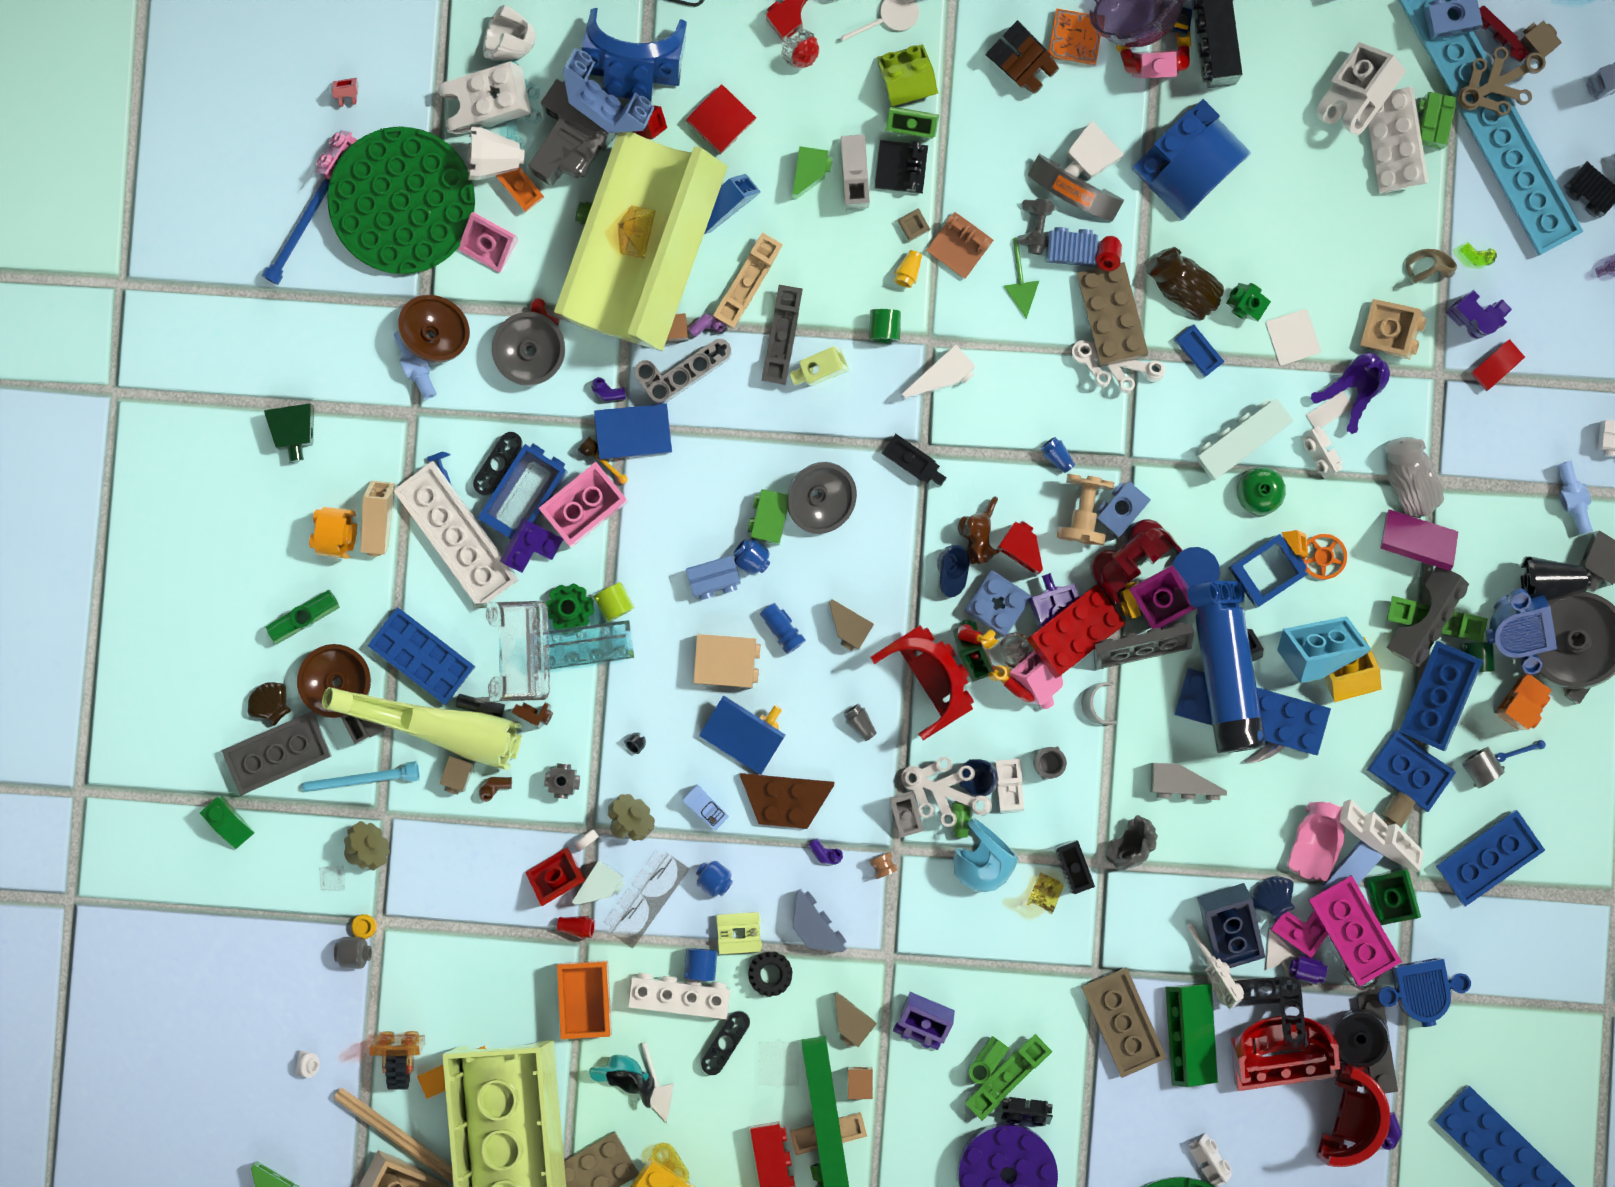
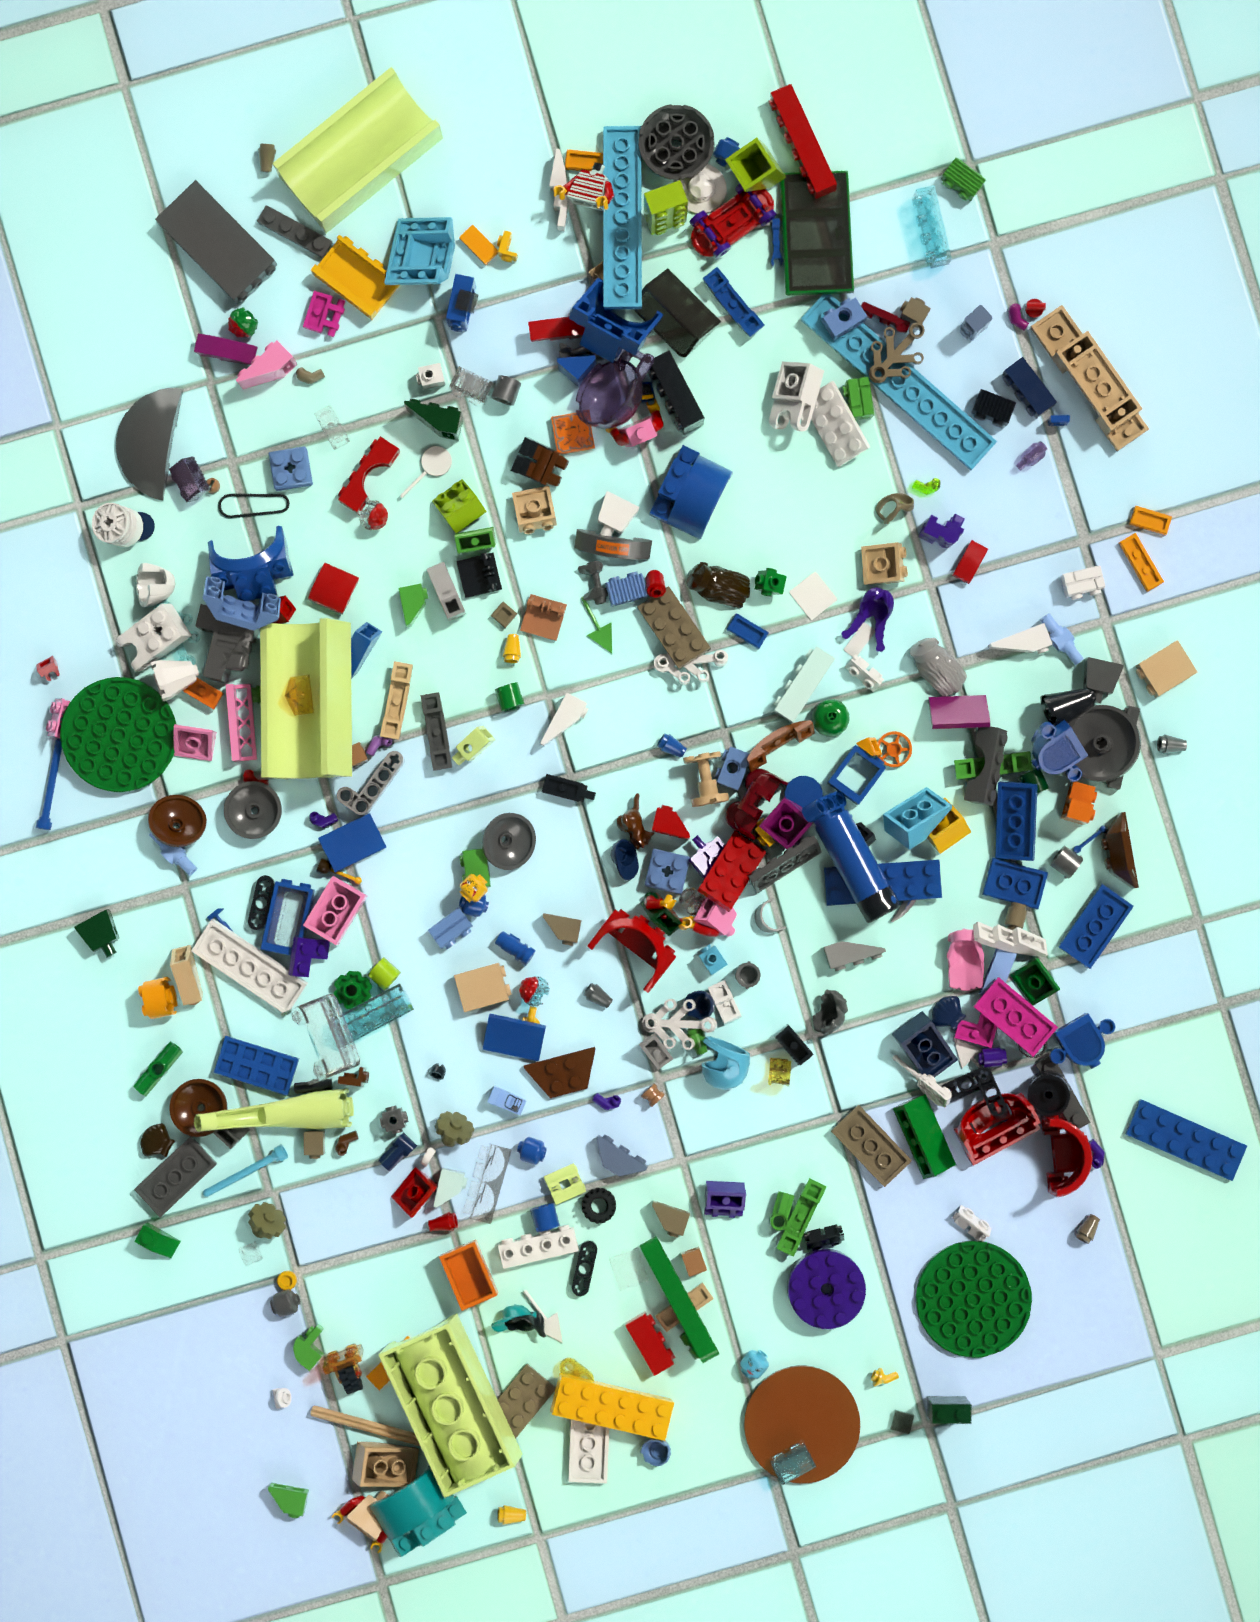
camera: 20 degrees left, 0 degrees up
none -> bright pink fence [225,684,257,762]
none -> bright green brick [293,1324,324,1372]
none -> dark blue piece [378,1132,418,1172]
none -> yellow head [459,874,488,903]
none -> tan plate [512,485,557,534]
none -> piece [519,976,550,1006]
none -> medium azure brick [699,944,728,975]
none -> dark orange slope [747,720,815,772]
none -> white slope [988,623,1052,654]
none -> reddish brown wedge [1101,812,1139,889]

